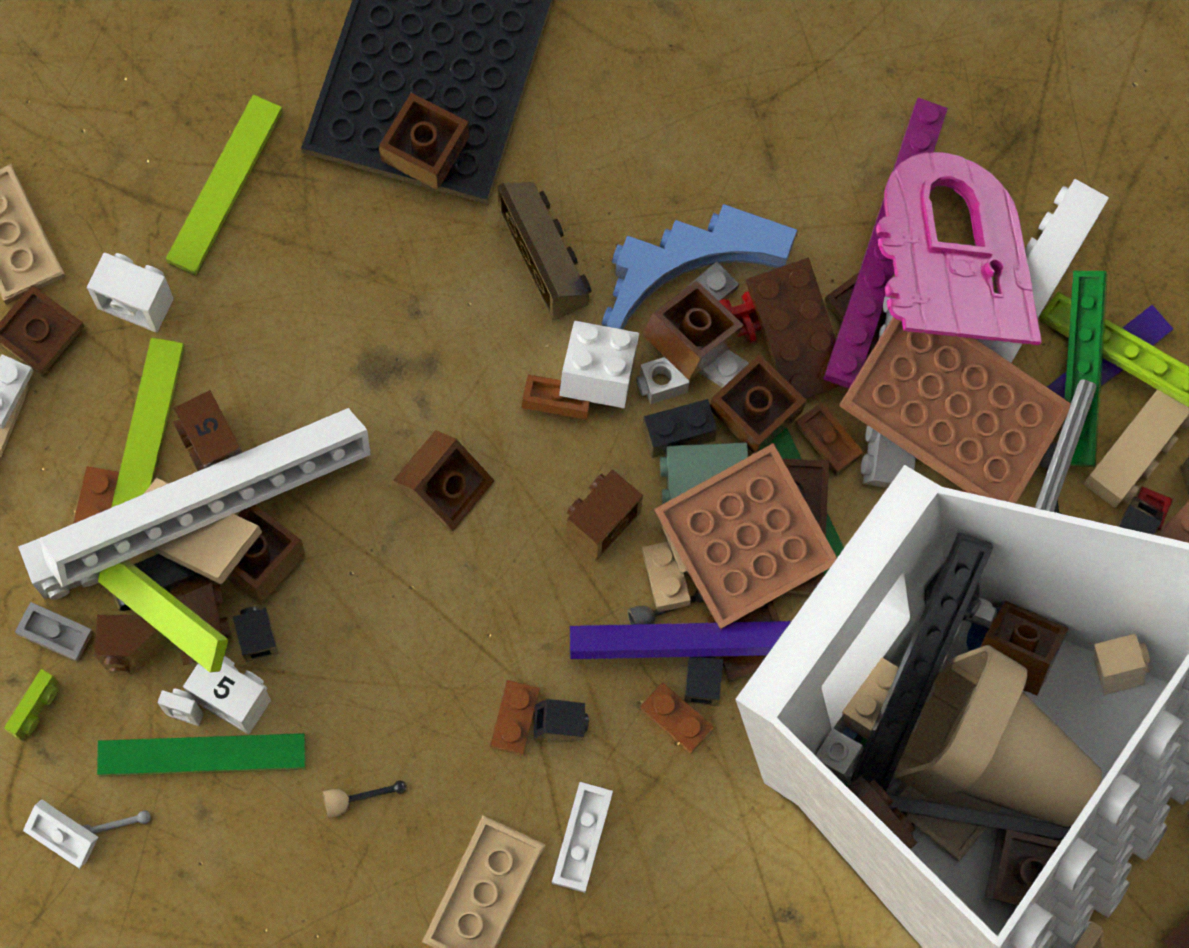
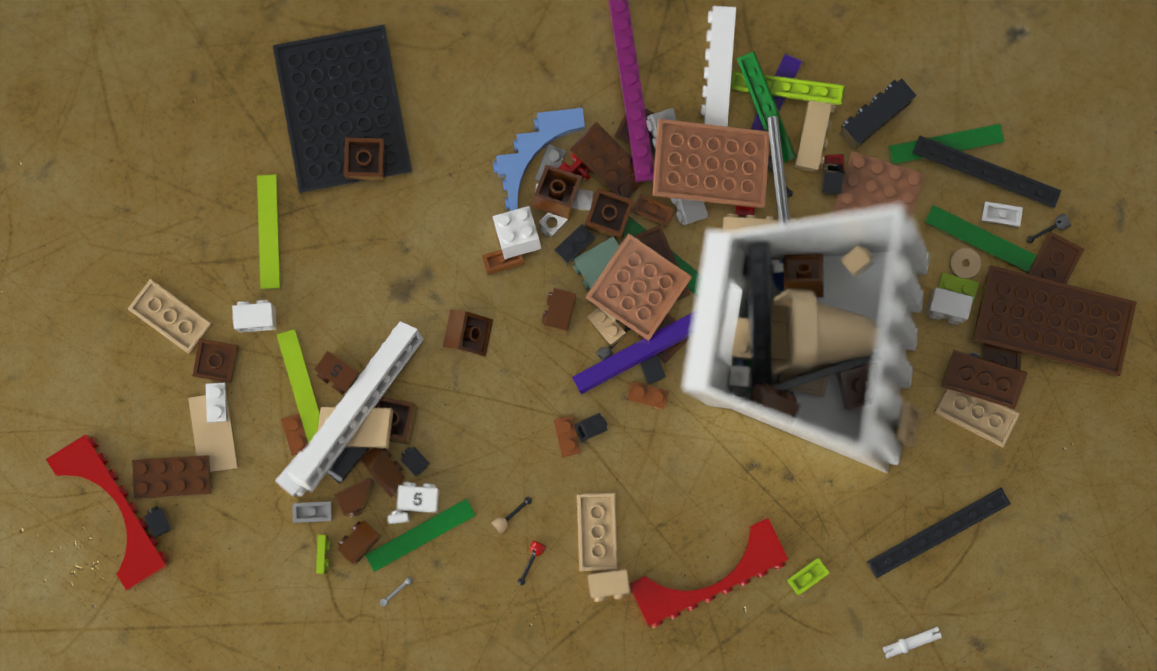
camera: 25 degrees left, 10 degrees up
white plate [23,800,98,869] -> none
lime tile [98,560,228,673] -> none
dark brown slope [497,182,592,320] -> none
white plate [552,782,613,893] -> none
dark pink door [876,152,1042,345] -> none
none -> reddish brown slope [338,521,382,565]
none -> hinge [517,540,546,586]

